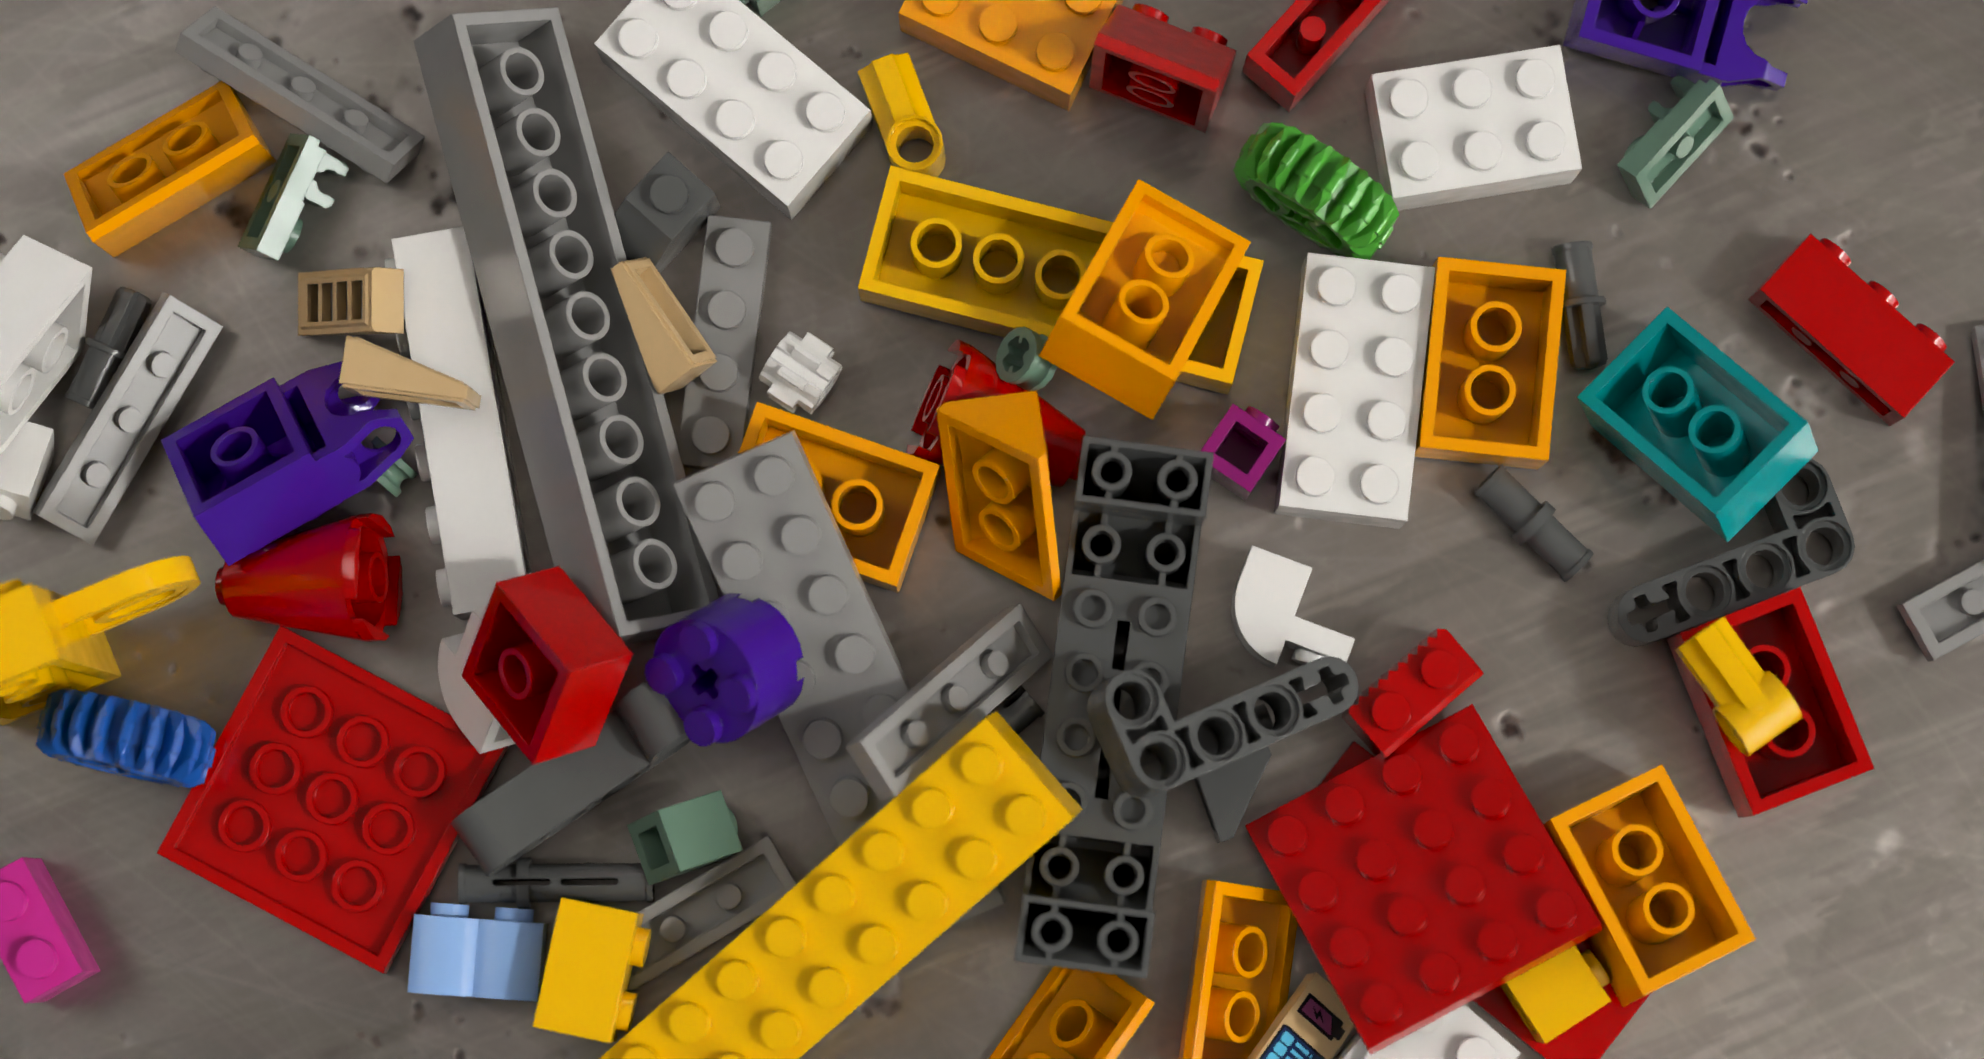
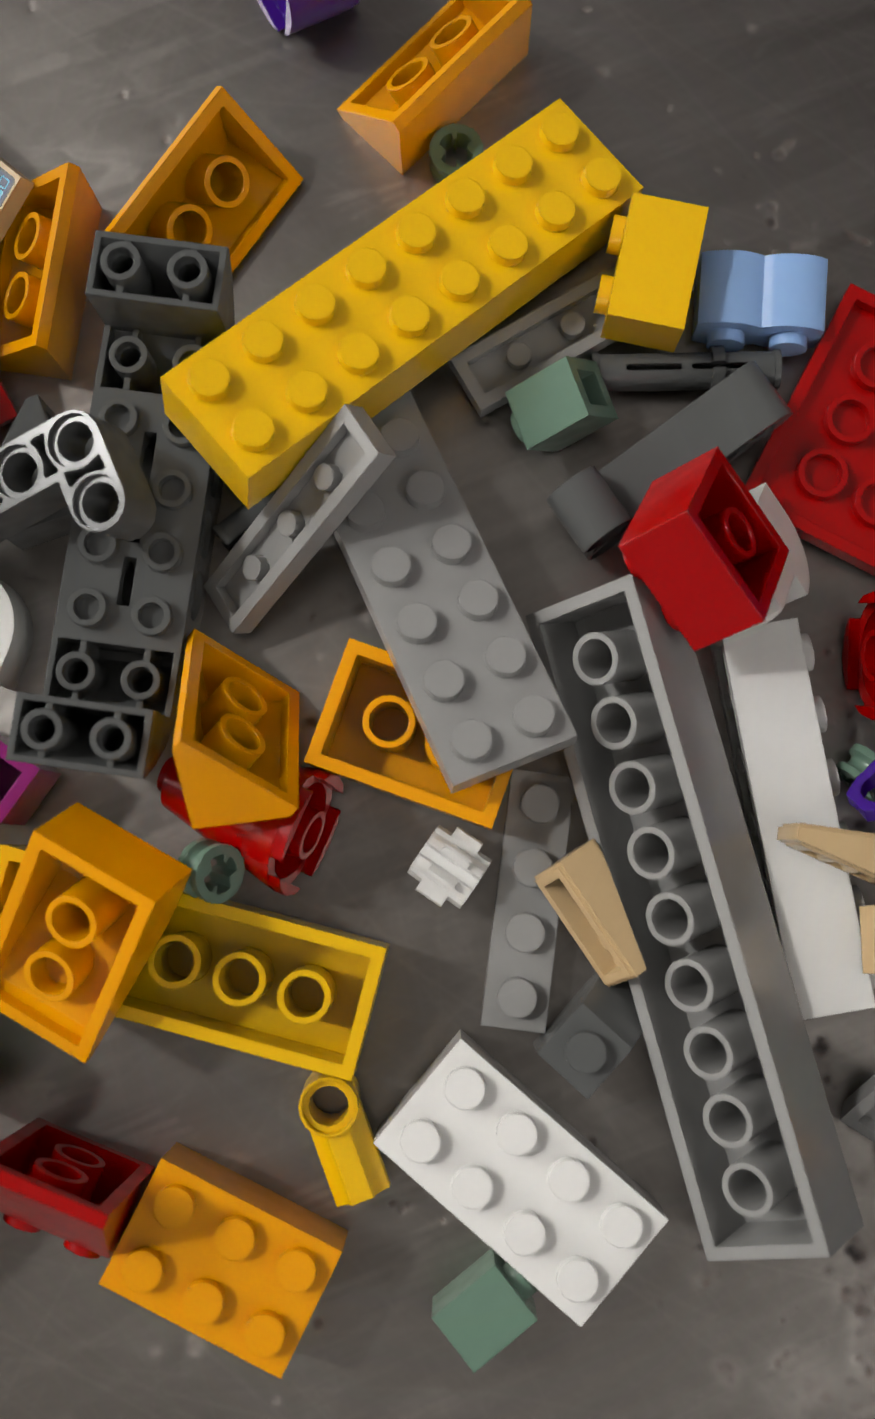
camera: 175 degrees left, 0 degrees up
dark purple brick [645,593,804,747] -> none

